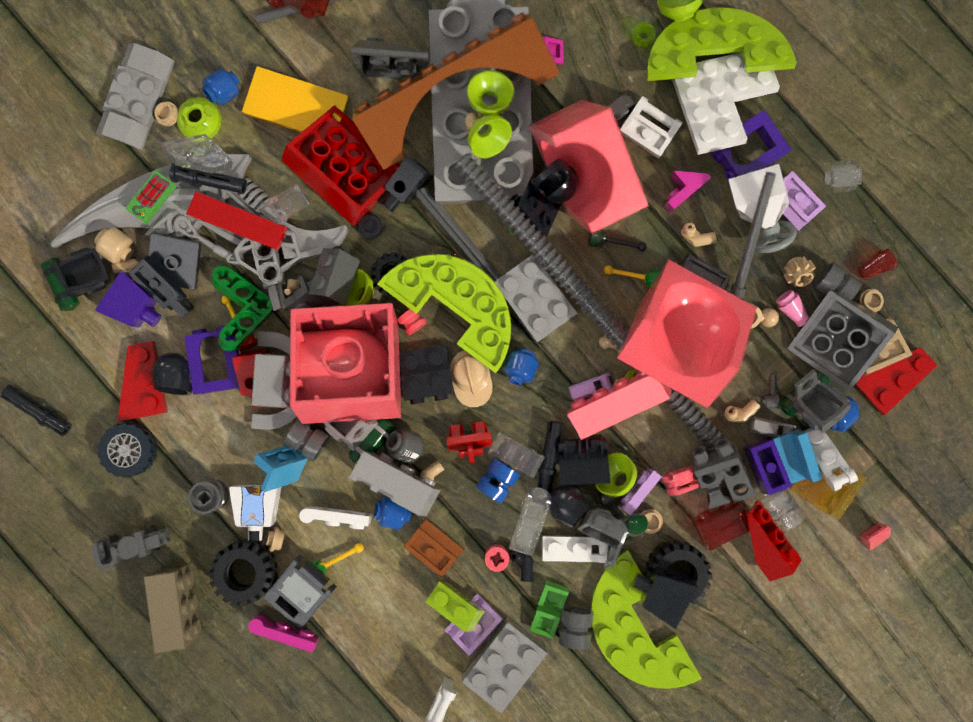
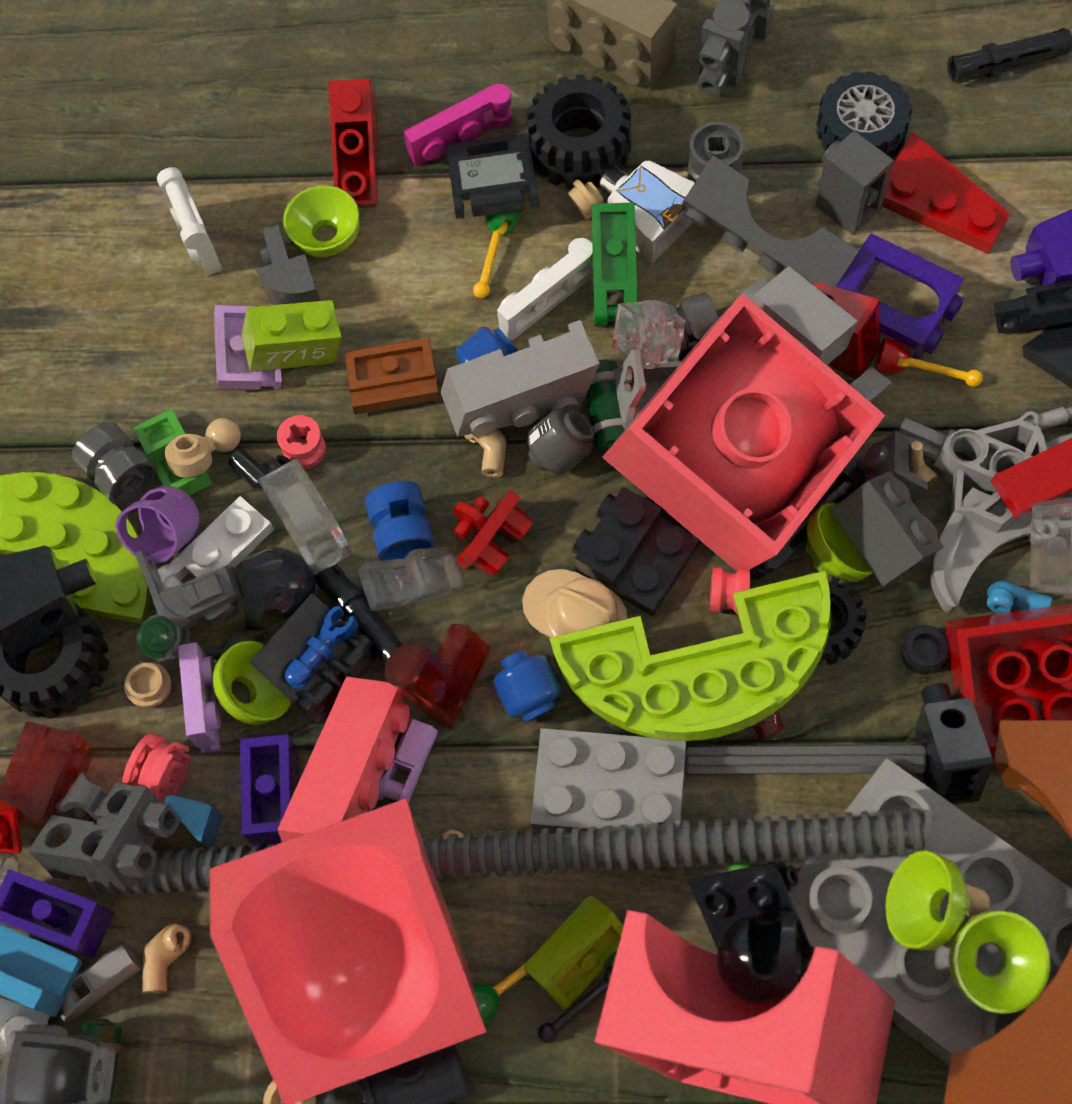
camera: 140 degrees right, 20 degrees down
black helmet [151,352,192,396] -> none
green beam [211,266,273,352] -> none
dark azure panel [254,446,307,492] -> none
light grey brick [462,616,548,713] -> none
dark grey hand [762,374,780,409] -> none
none -> medium lavender helmet [115,486,200,564]
none -> dark azure slope [164,795,223,848]
none -> tan plate [165,418,241,478]
none -> dark purple brick [240,734,300,846]
none -> dark grey brick [256,225,320,305]
none -> lime piece [283,186,360,257]
none -> blue piece [285,605,358,688]
none -> red slope [328,79,378,206]
none -> clear red brick [384,623,491,729]
none -> lime slope [524,896,624,1011]
none -> green plate [591,202,638,326]
none -> clear brick [612,300,685,369]
none -> dark grey arch [681,155,859,287]
none -> dark grey brick [816,131,894,235]
none -> dark azure arm [987,580,1052,614]

